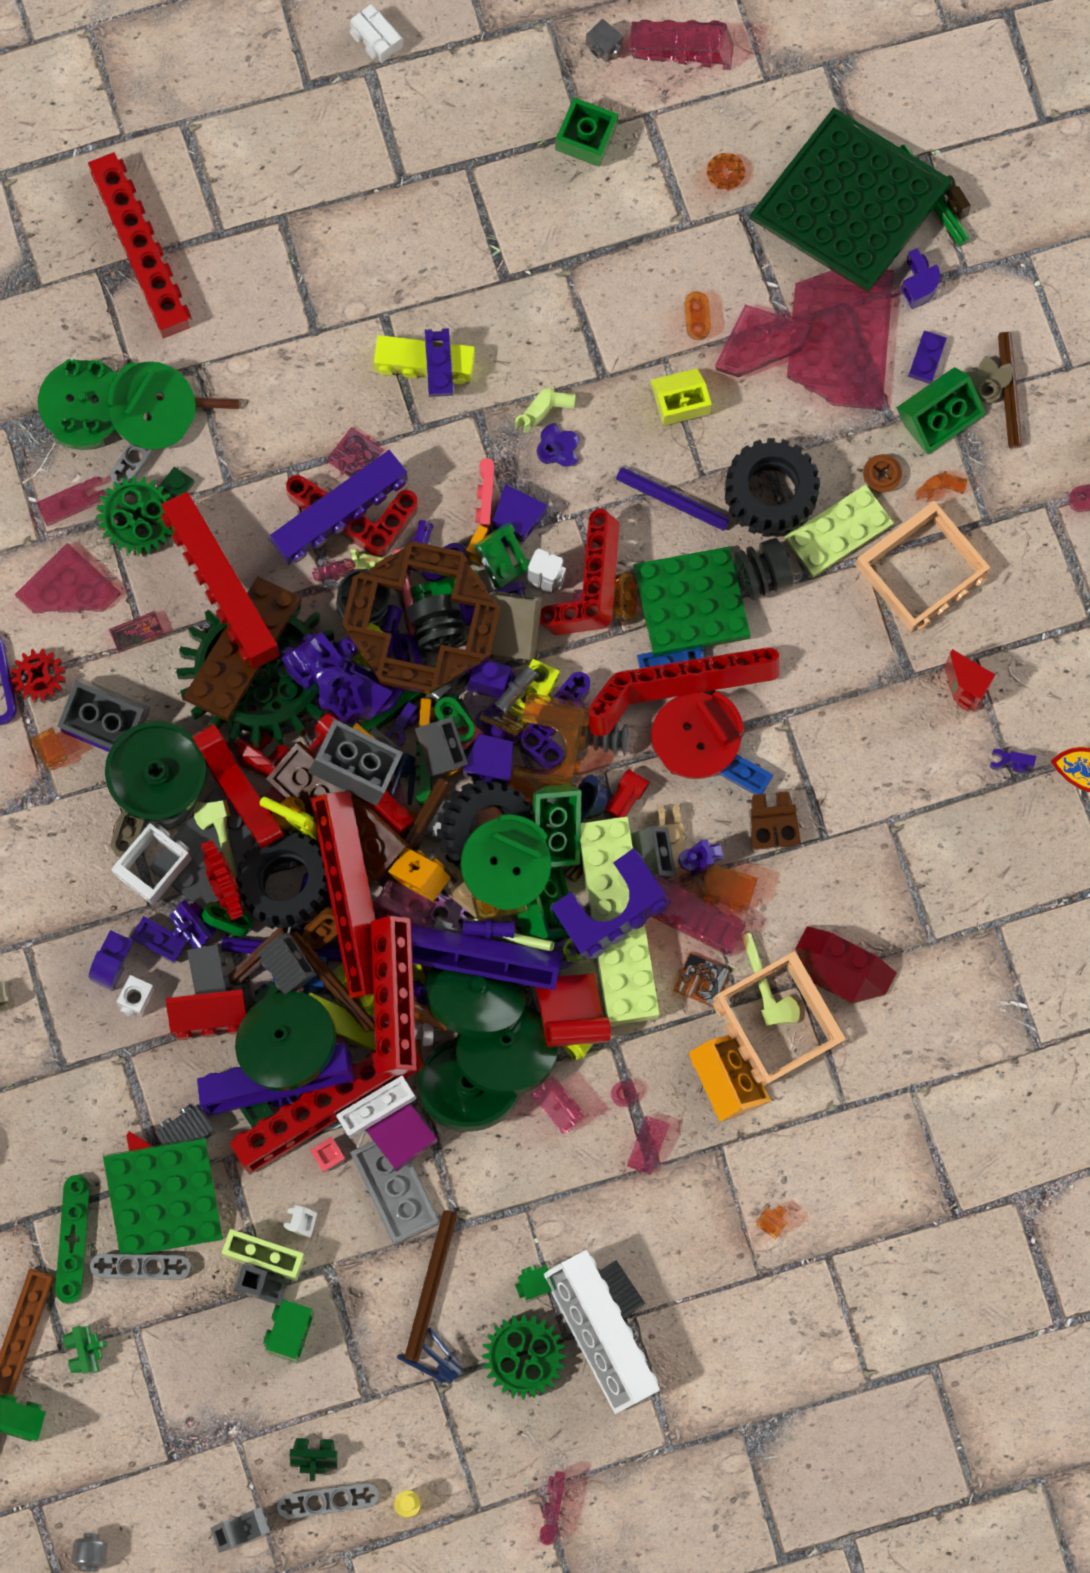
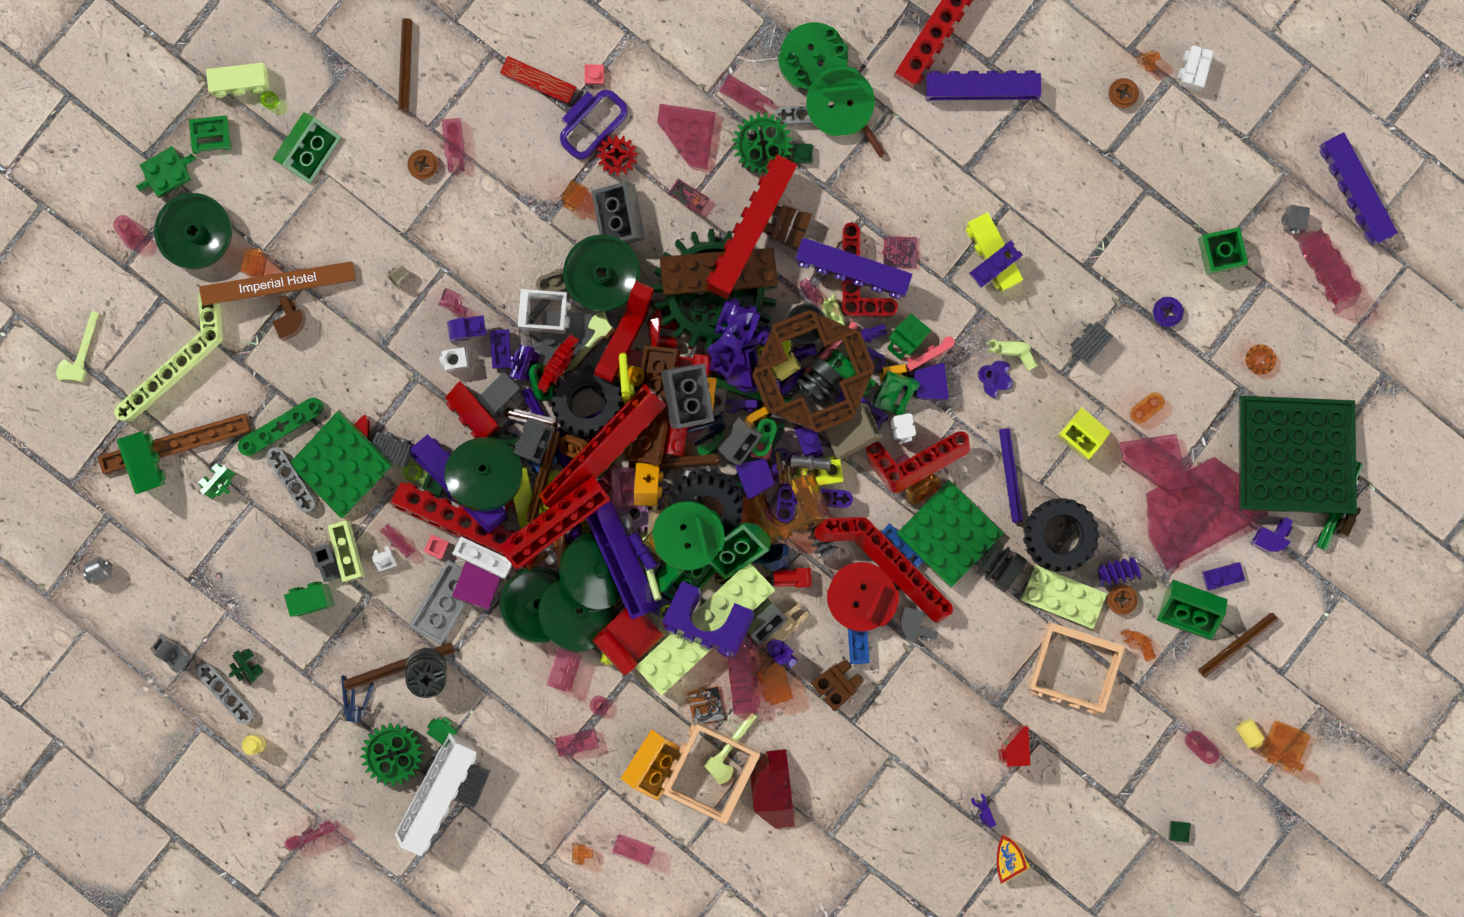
camera: 60 degrees right, 10 degrees up
dark tan plate [966,356,1013,403] -> none
none -> clear pink pin [380,523,415,559]
none -> clear neon green bush [404,464,422,482]
none -> pearl dark grey wheel [405,648,447,698]
none -> clear pink bracket [438,288,468,316]
none -> clear pink hinge [612,834,655,867]
none -> reddish brown hips [763,205,812,251]
none -> light yellow brick [771,352,801,381]
none -> green piece [887,313,931,359]
none -> dark grey brick [900,607,938,642]
none -> dark purple brick [925,70,1041,101]
none -> dark grey brick [1069,321,1114,366]
none -> dark purple piece [1098,557,1141,588]
none -> dark orange gear [1108,78,1139,109]
none -> clear orange tile [1136,50,1161,72]
none -> dark purple gear [1152,297,1184,327]

